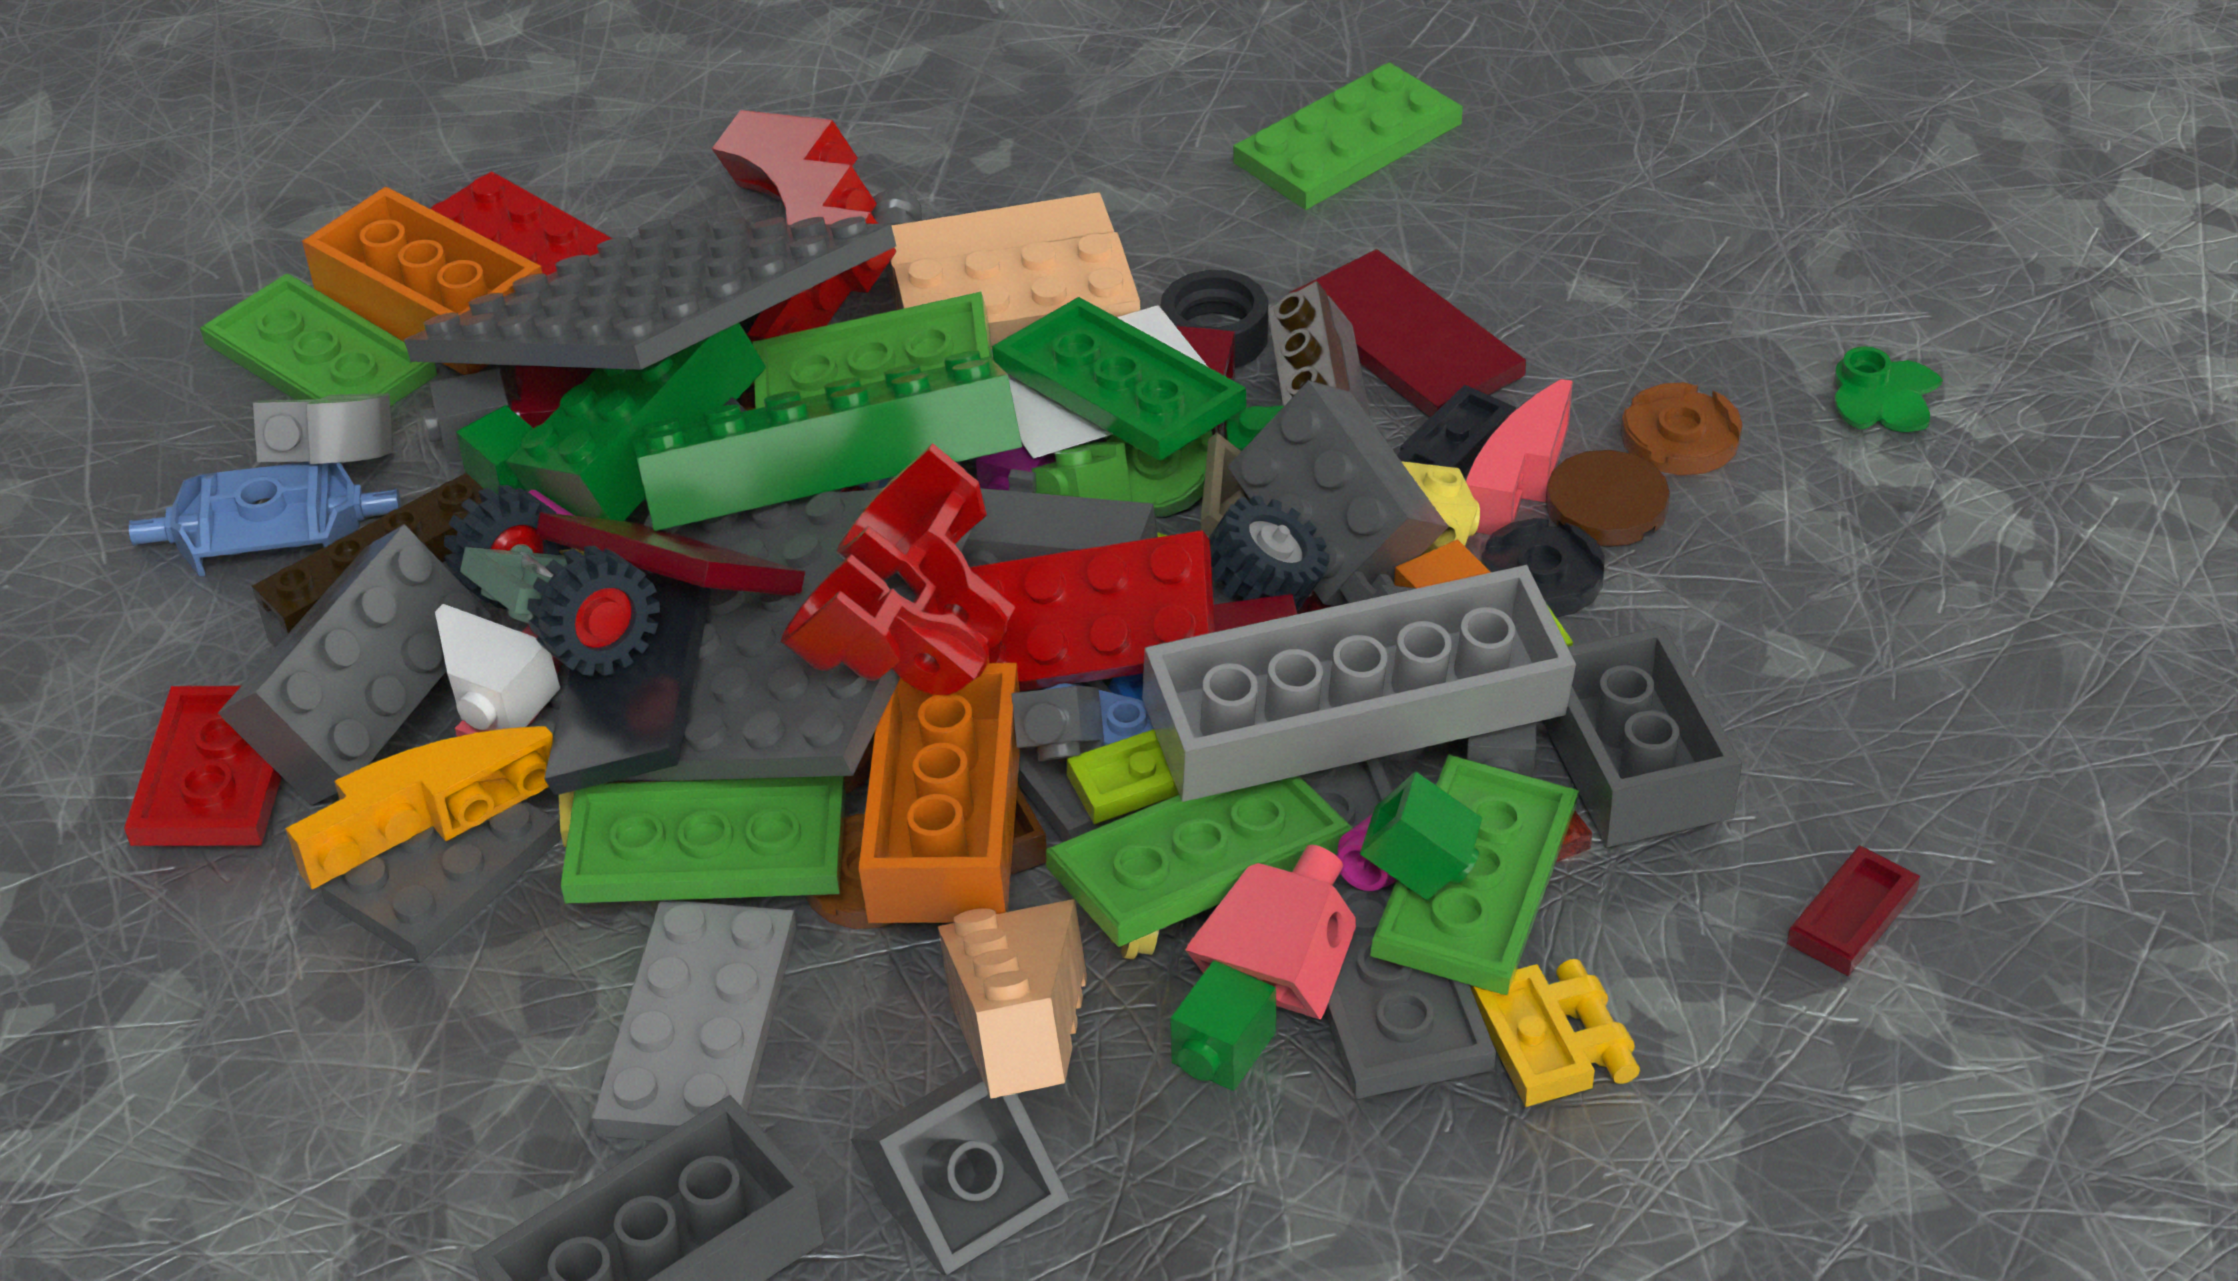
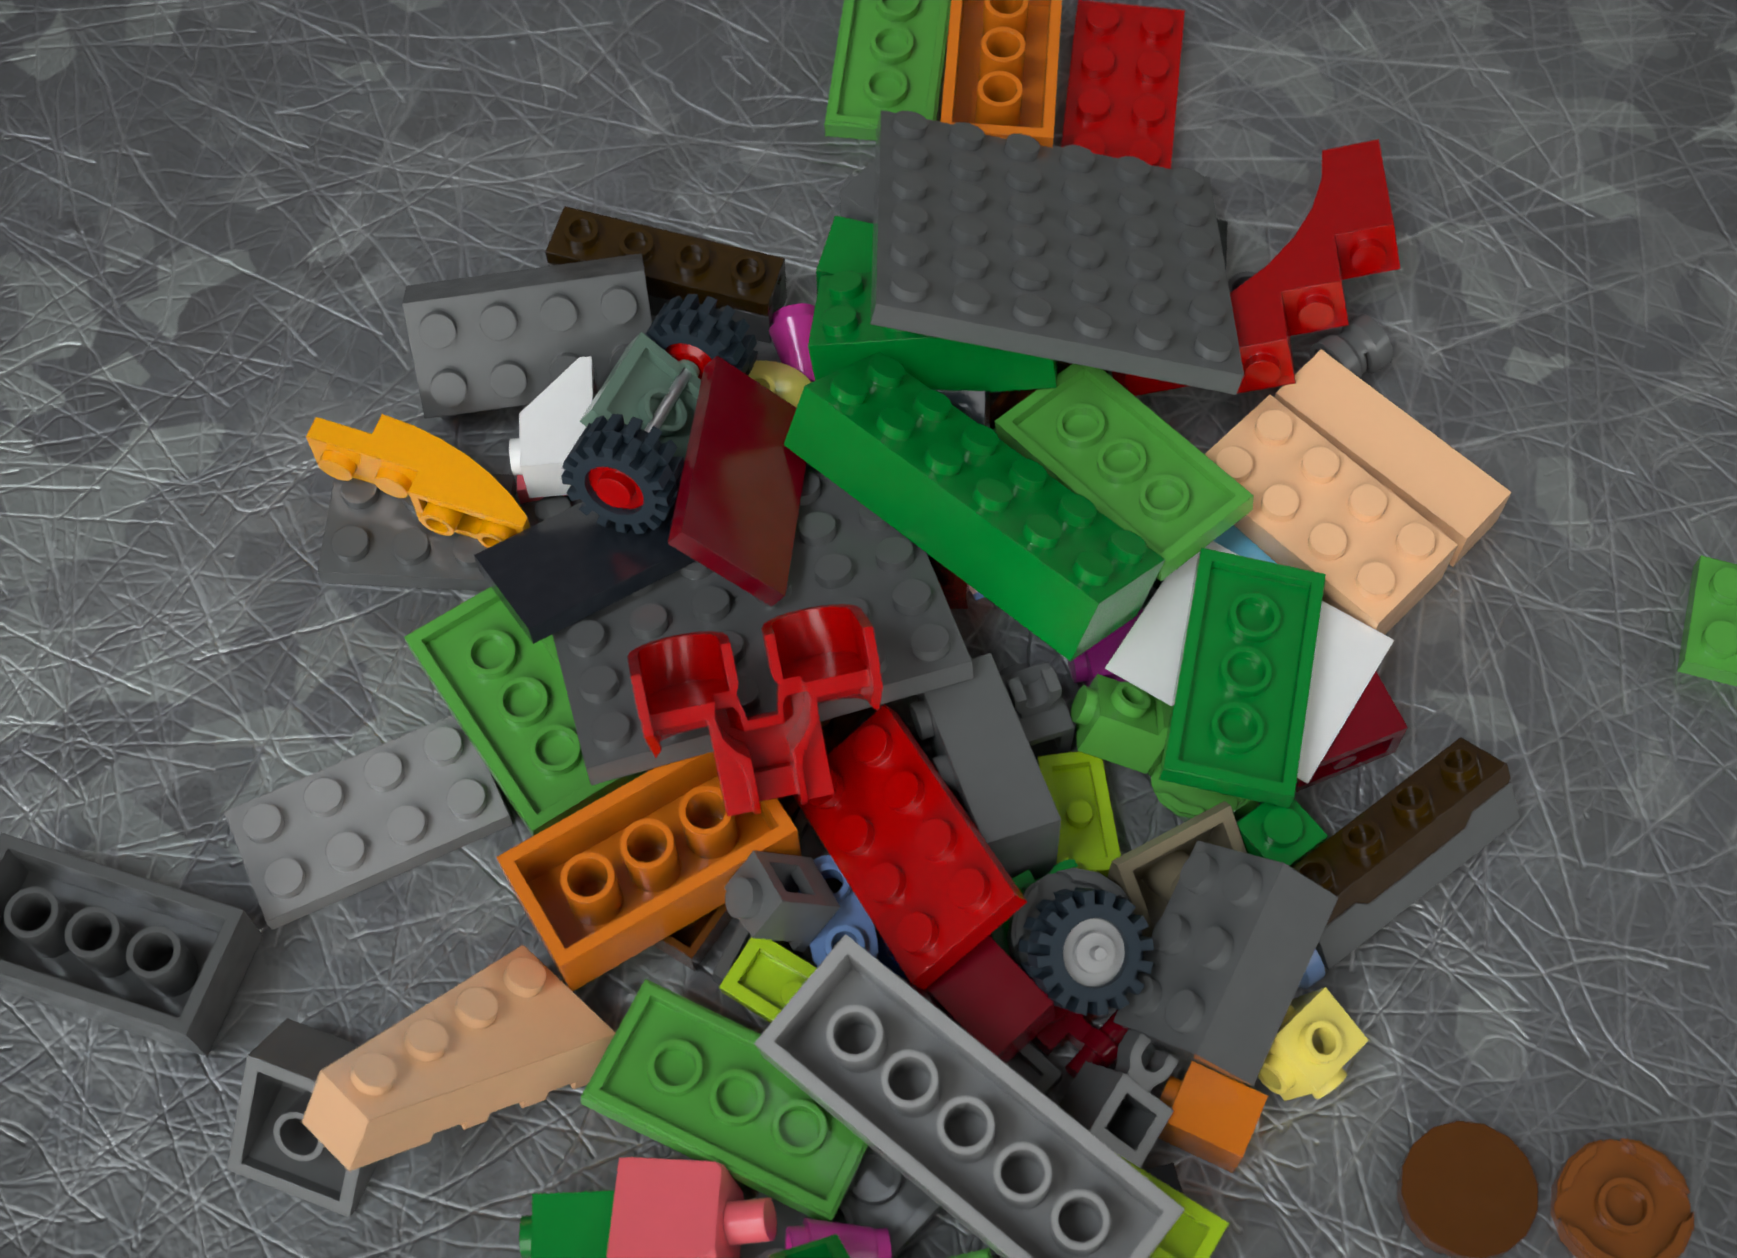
camera: 55 degrees right, 20 degrees up
red plate [124,685,282,846] -> none
medium blue plate [129,461,401,576] -> none
light grey brick [253,393,393,464] -> none
black tyre [1160,270,1268,368] -> none
dark red tile [1289,249,1526,417] -> none
black hinge [1397,385,1516,475] -> none
coral slope [1466,379,1573,535] -> none
black tile [1481,518,1605,617] -> none

